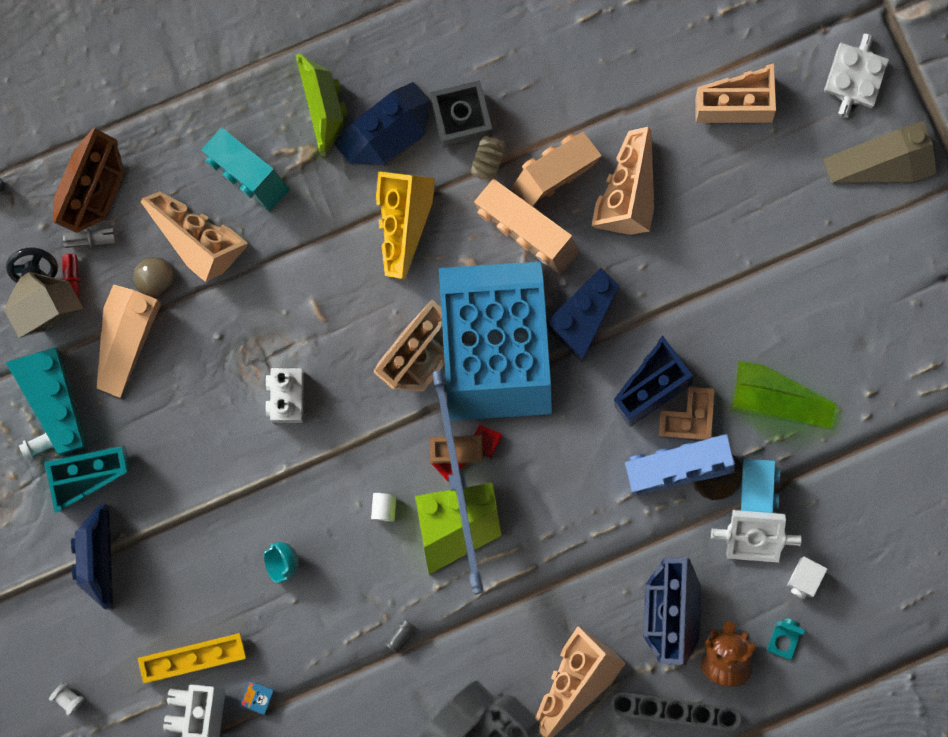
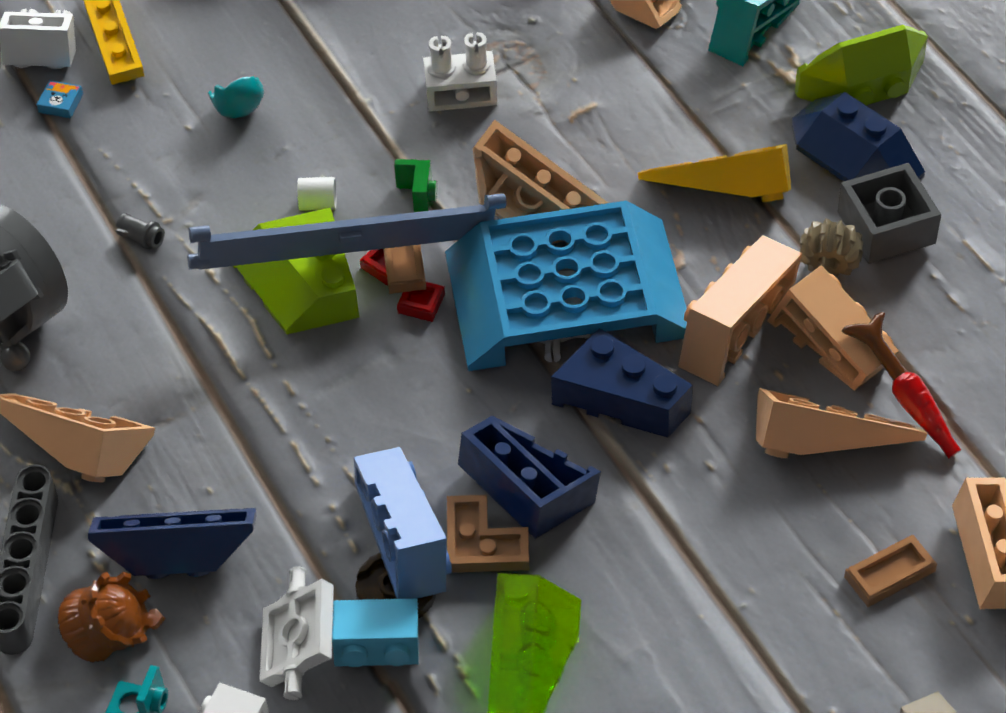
camera: 85 degrees right, 30 degrees down
none -> green bracket [394,159,438,212]
none -> red piece [842,312,961,459]
none -> medium nougat tile [844,534,937,607]

